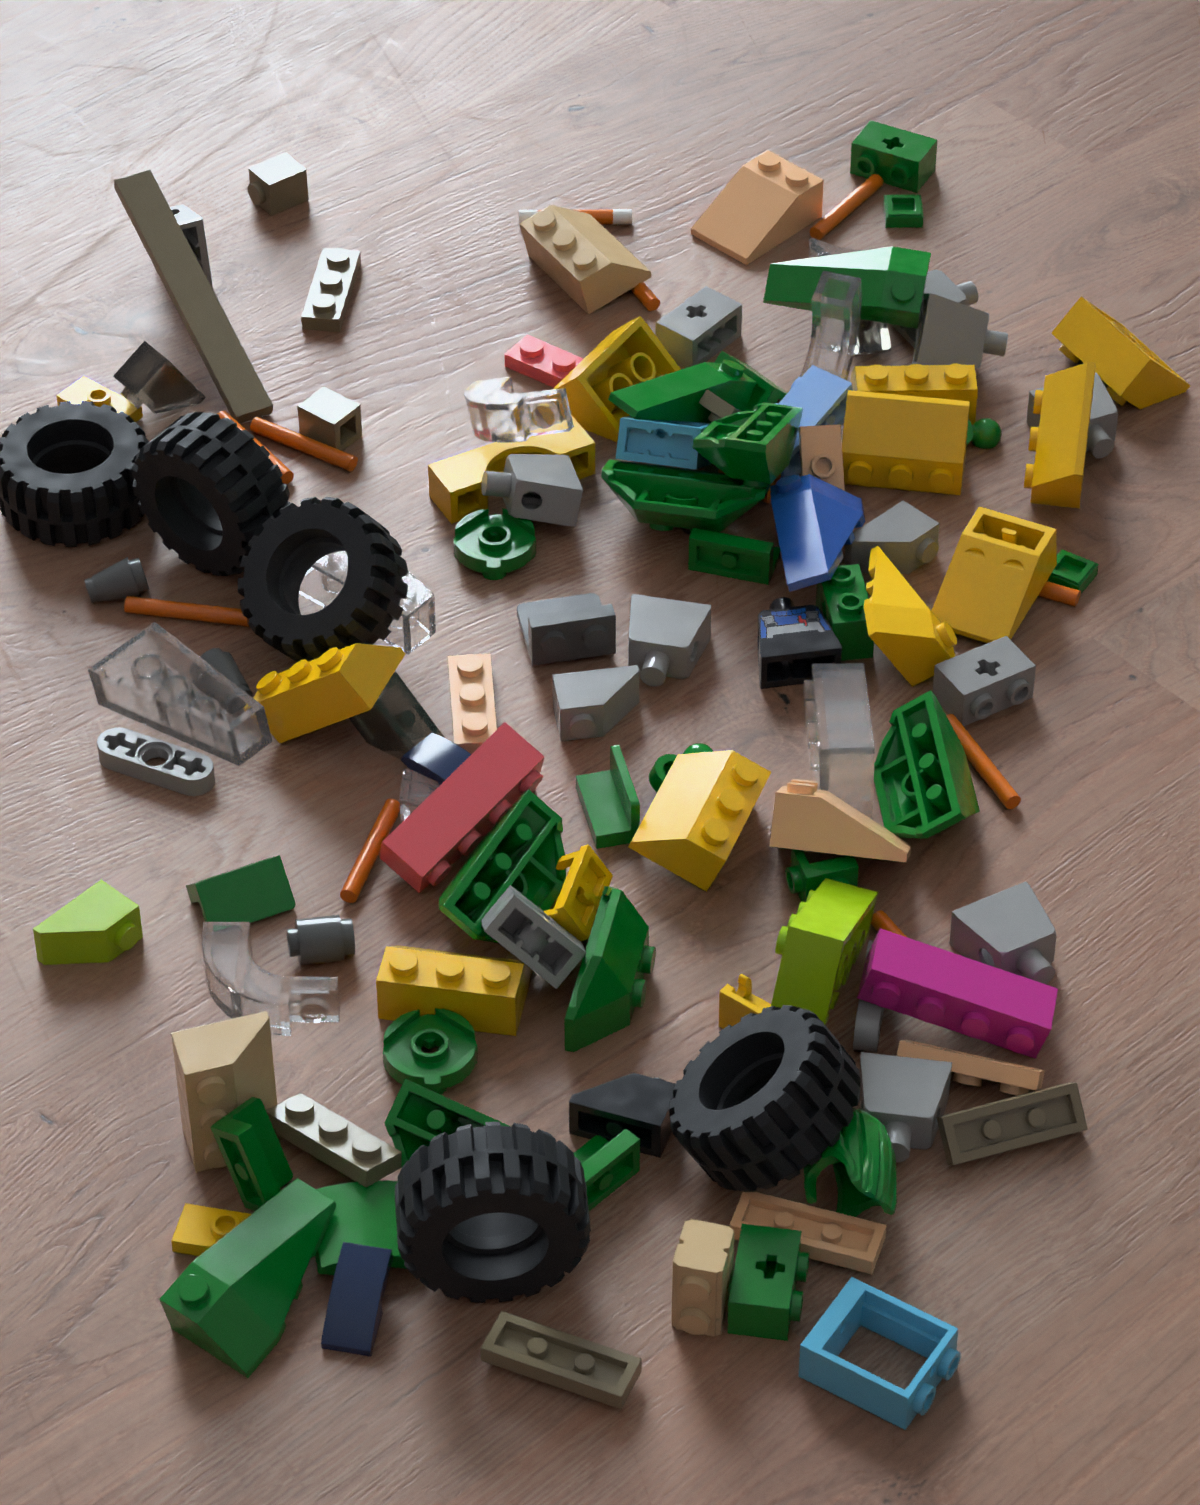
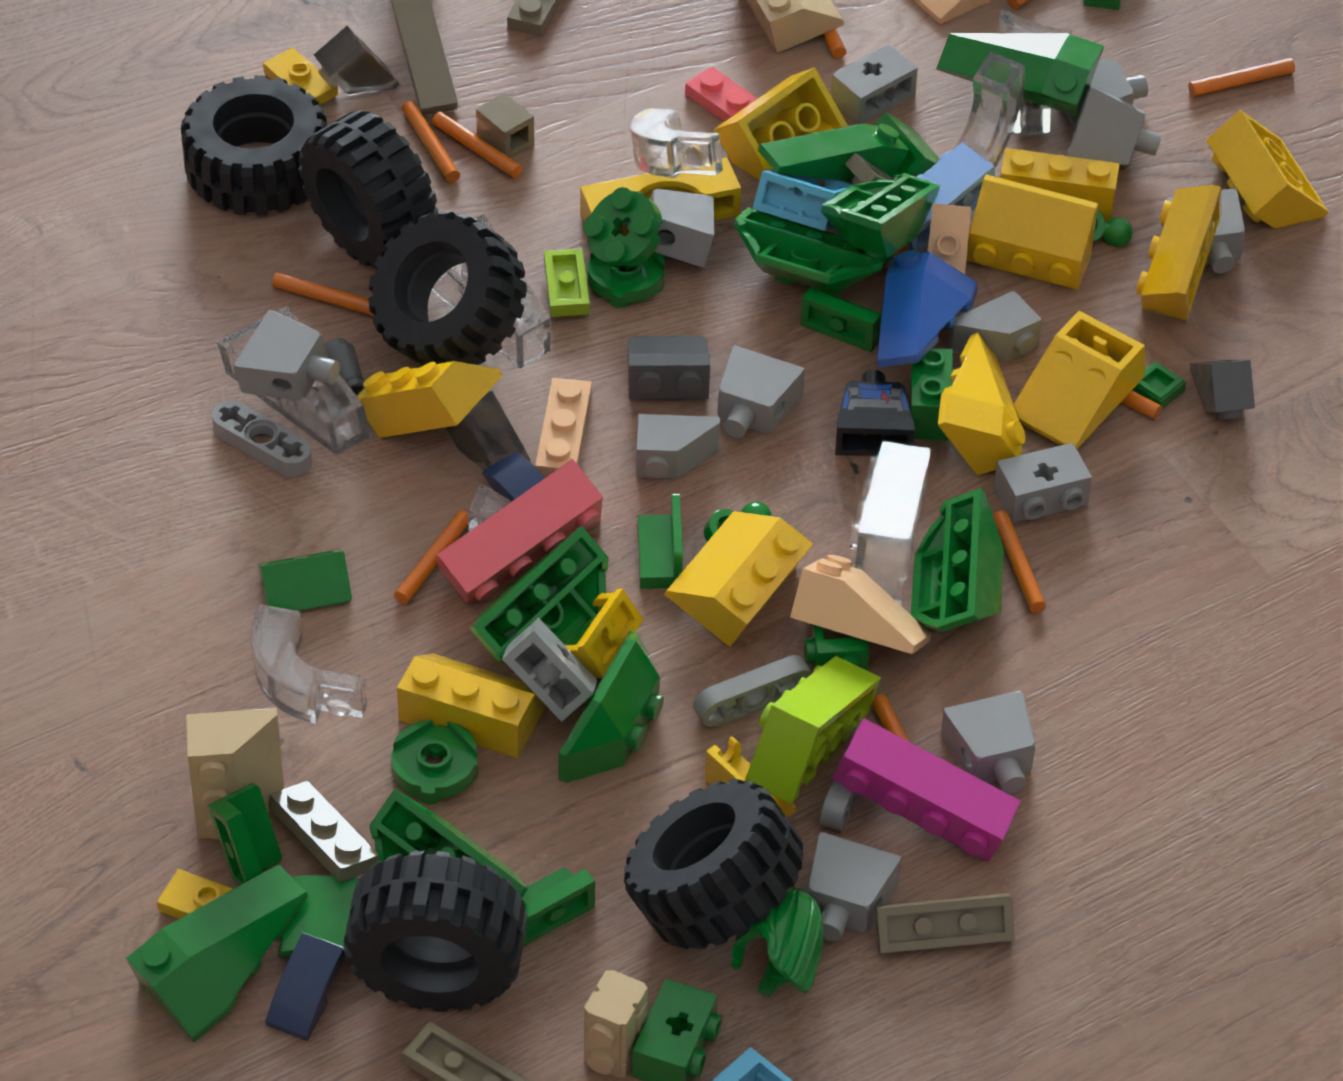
camera: 10 degrees right, 5 degrees up
lime slope [33,879,143,965] -> none
dark grey cone [84,557,149,603] -> none
dark grey brick [287,915,355,965] -> none
black slope [569,1073,675,1158] -> none
light nougat plate [729,1192,886,1274] -> none
light nougat plate [897,1039,1045,1096] -> none
none -> light grey torso [233,310,340,400]
none -> lime plate [544,248,590,317]
none -> green plate [583,187,662,268]
none -> light grey beam [693,655,812,727]
none -> orange bar [1188,58,1295,97]
none -> dark grey slope [1190,359,1255,419]

